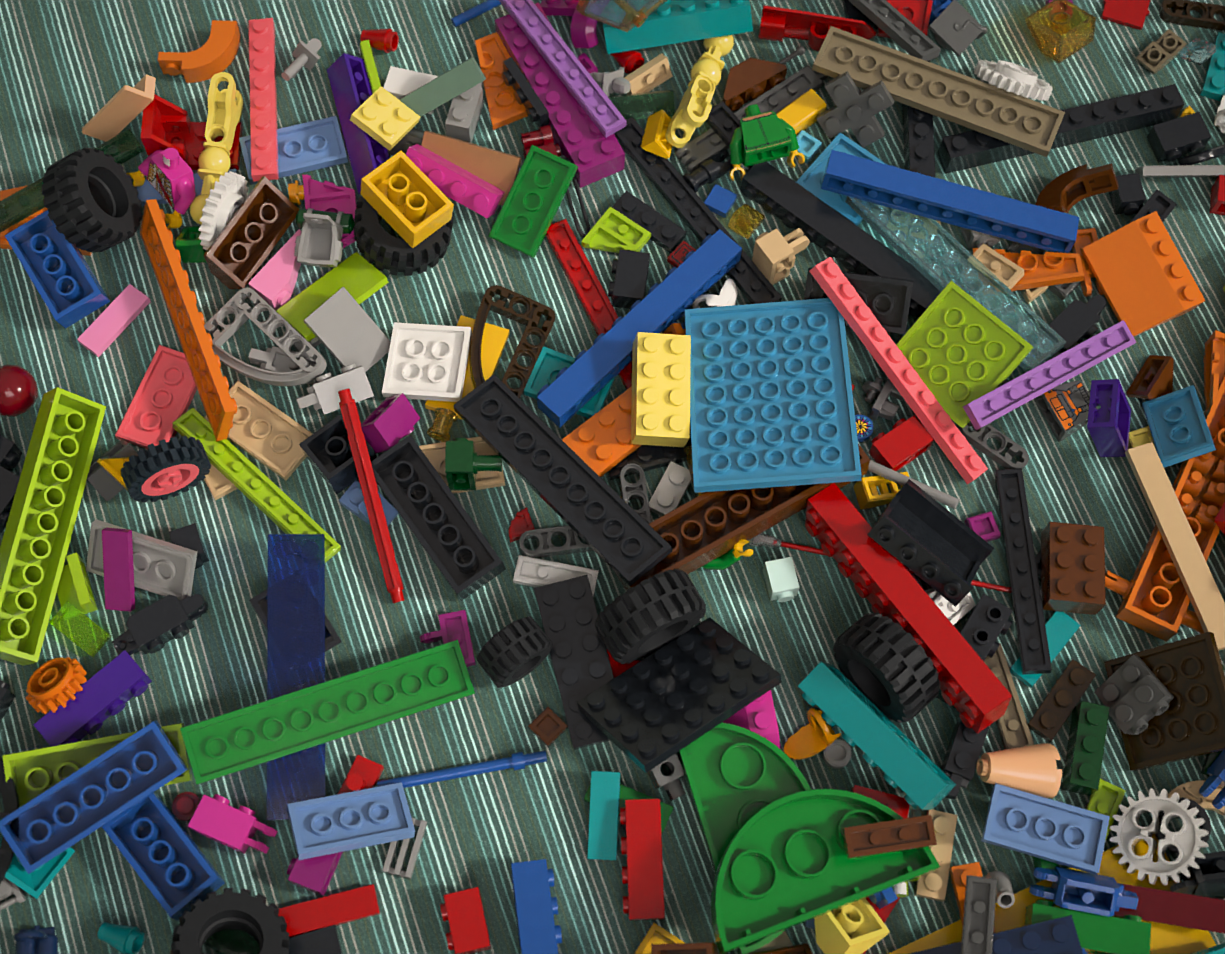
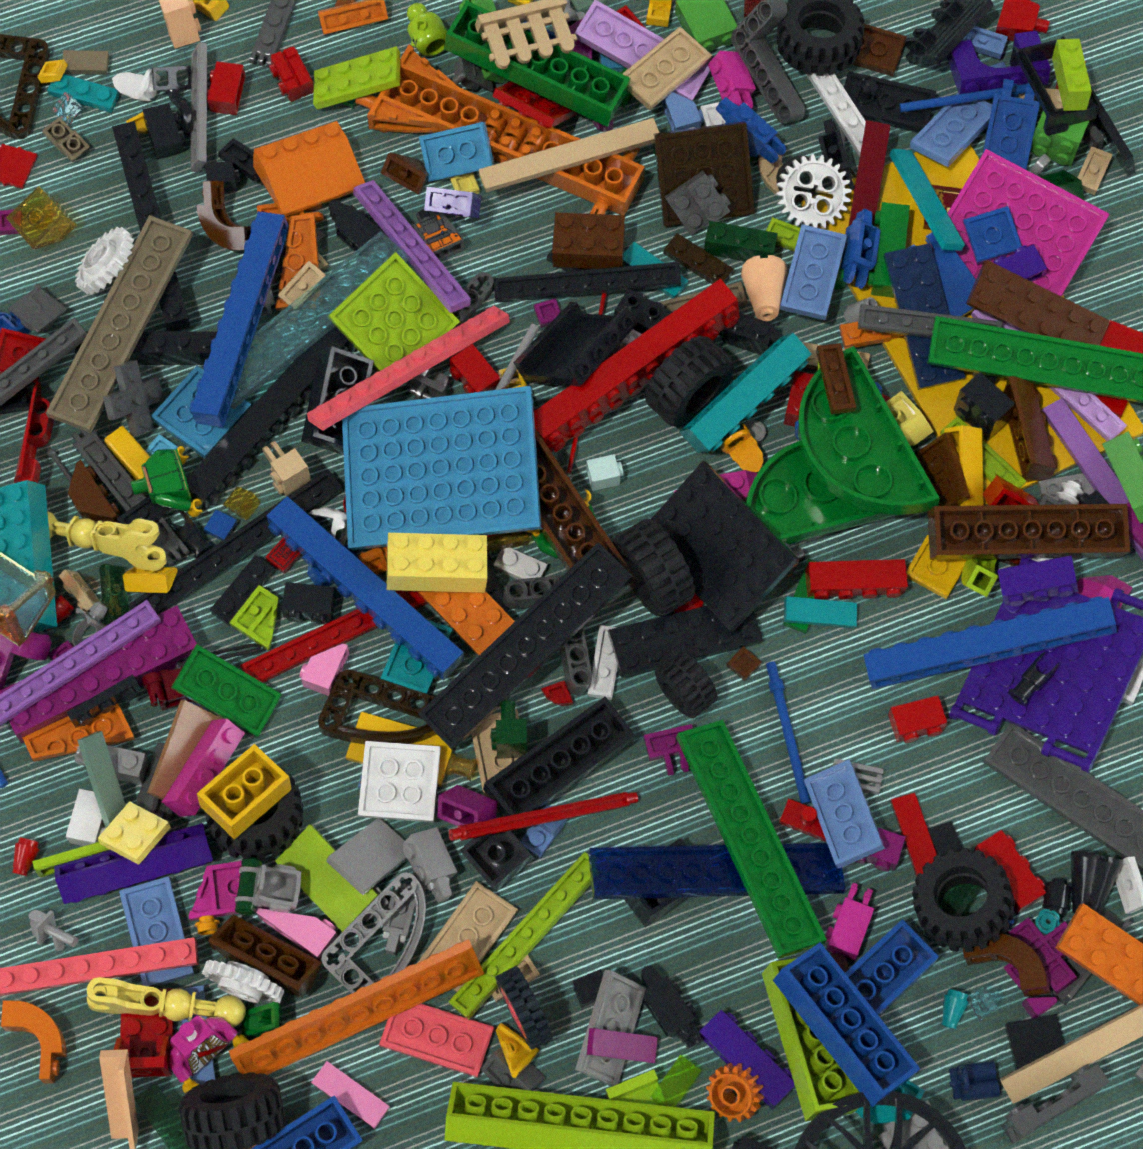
camera: 90 degrees left, 0 degrees up
none -> bright pink slope [300,644,349,696]

